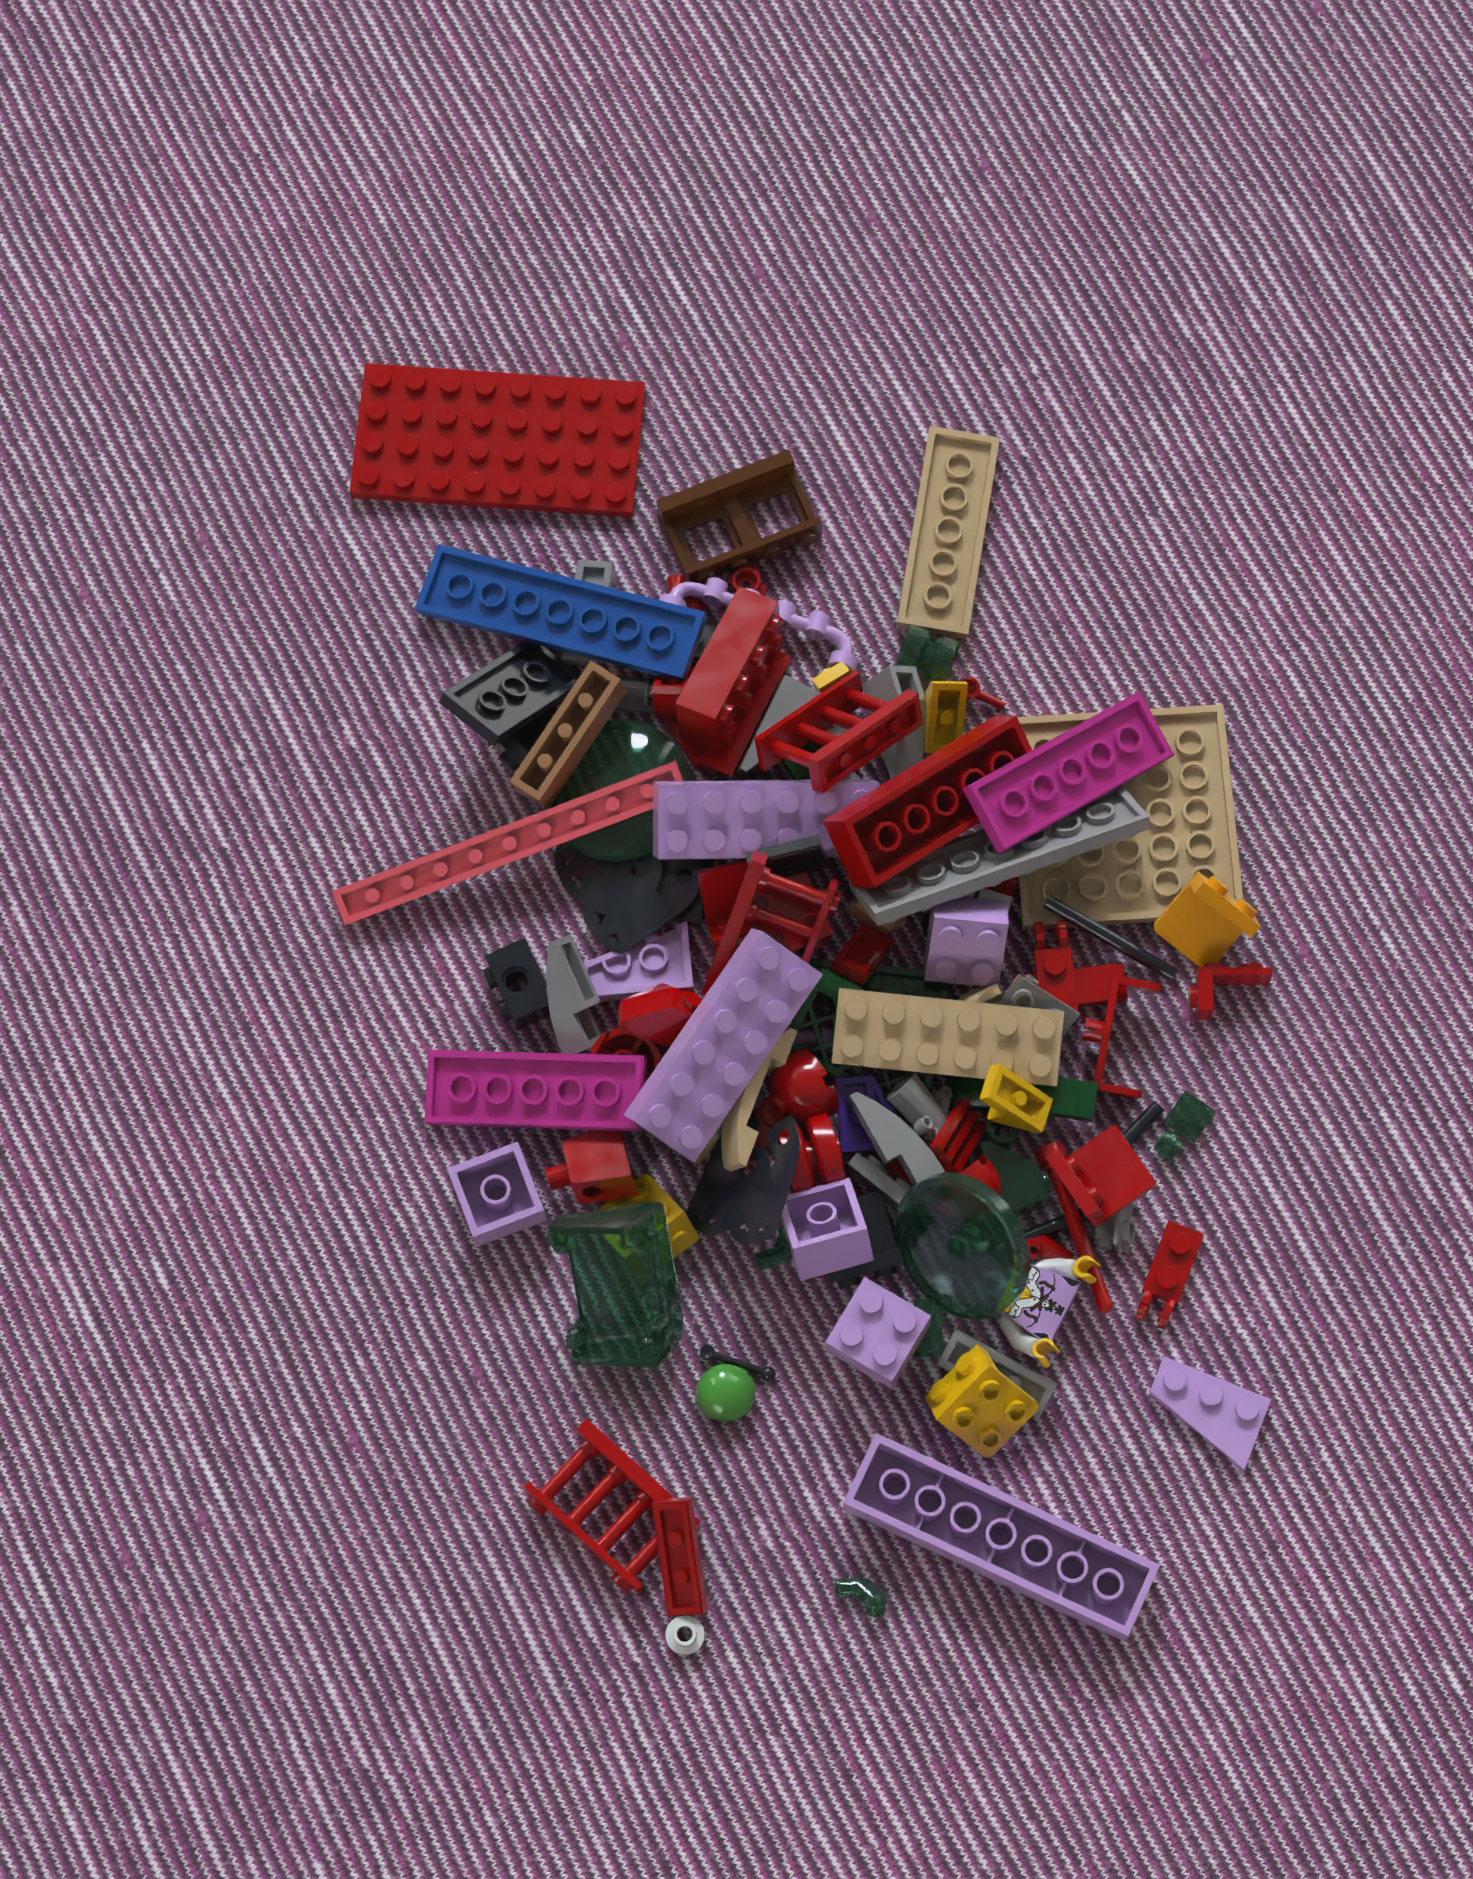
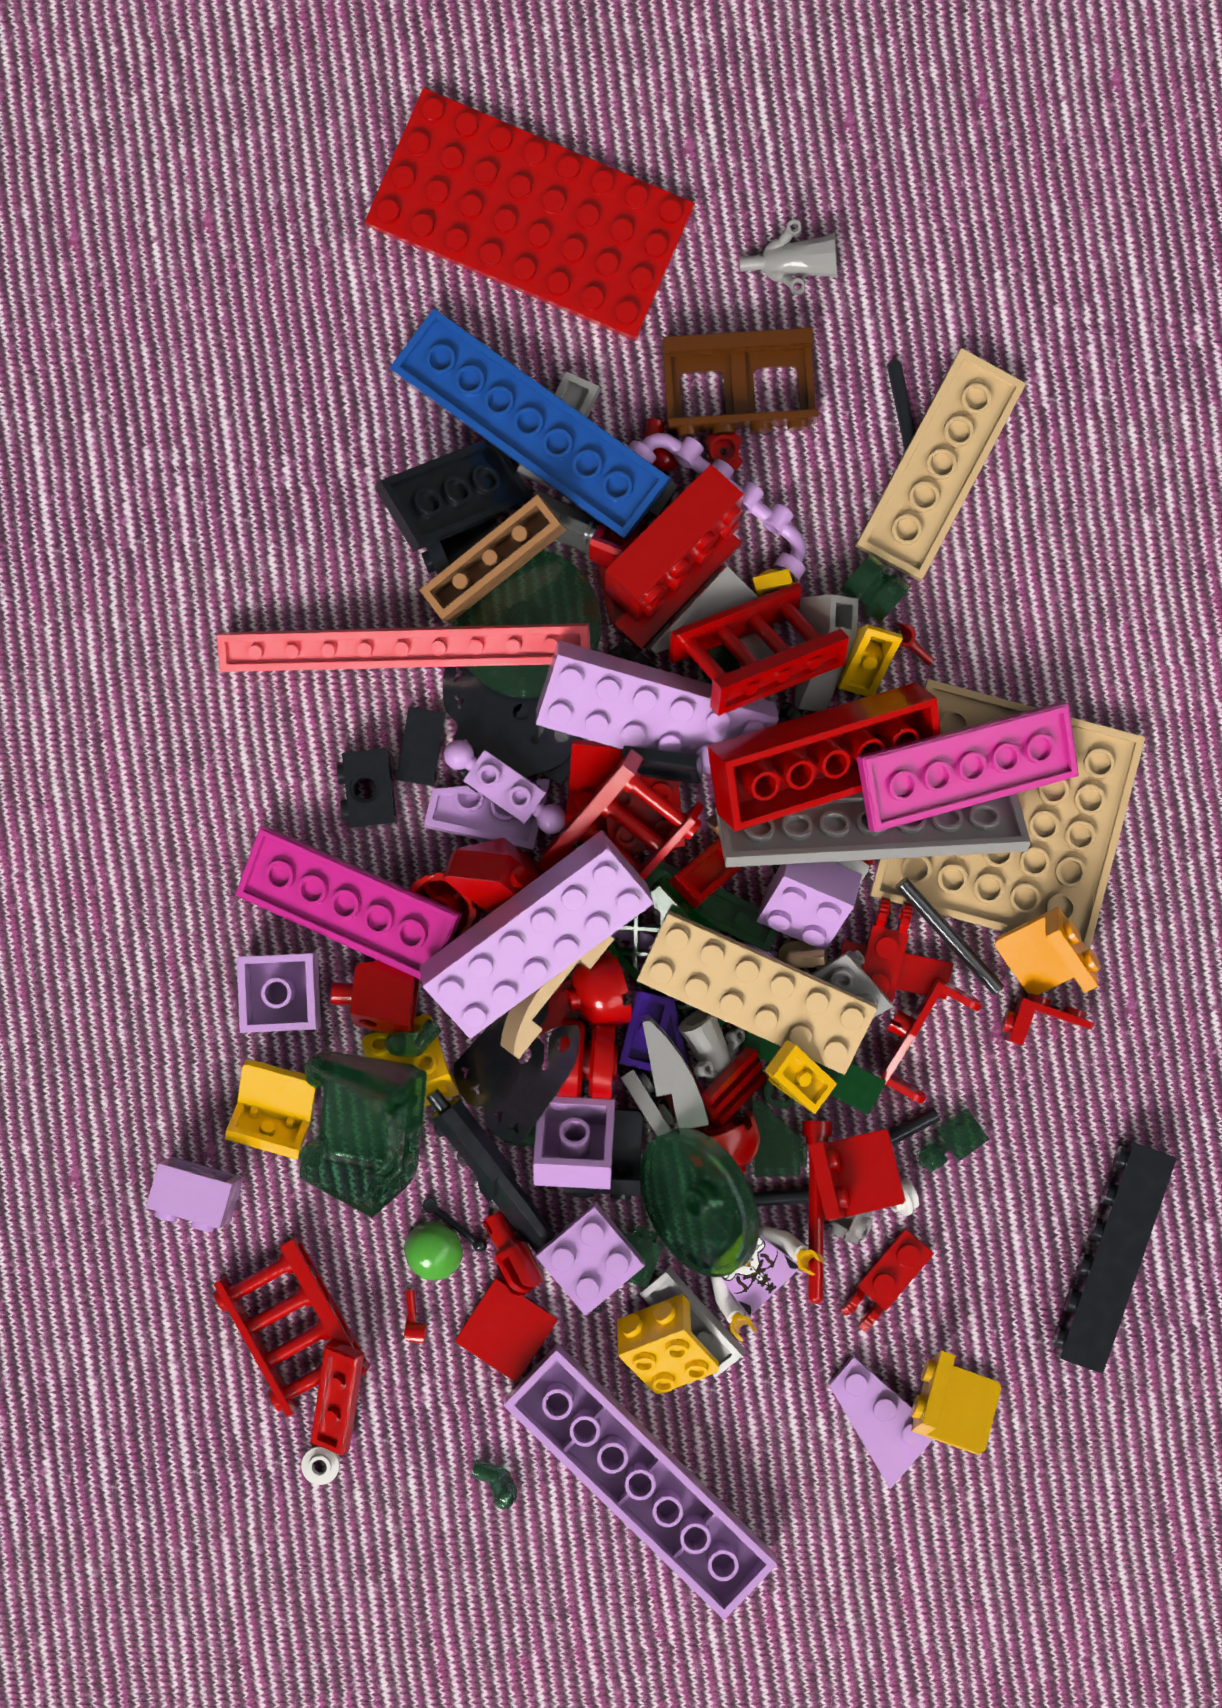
camera: 20 degrees right, 15 degrees up
light grey slope [546,934,601,1054] -> none
red arm [1020,1235,1075,1263] -> none
none -> lavender brick [145,1157,244,1232]
none -> yellow bracket [225,1060,317,1160]
none -> clear green arm [384,1019,442,1057]
none -> black tile [396,707,446,787]
none -> red hand [404,1290,427,1344]
none -> black piece [426,1088,601,1314]
none -> lavender plate [444,740,566,834]
none -> red tile [454,1277,559,1383]
none -> red arm [482,1211,544,1298]
none -> light grey piece [739,219,838,295]
none -> black bar [887,361,916,451]
none -> white plate [891,1179,919,1217]
none -> yellow bracket [911,1351,1001,1455]
none -> black brick [1051,1140,1177,1374]

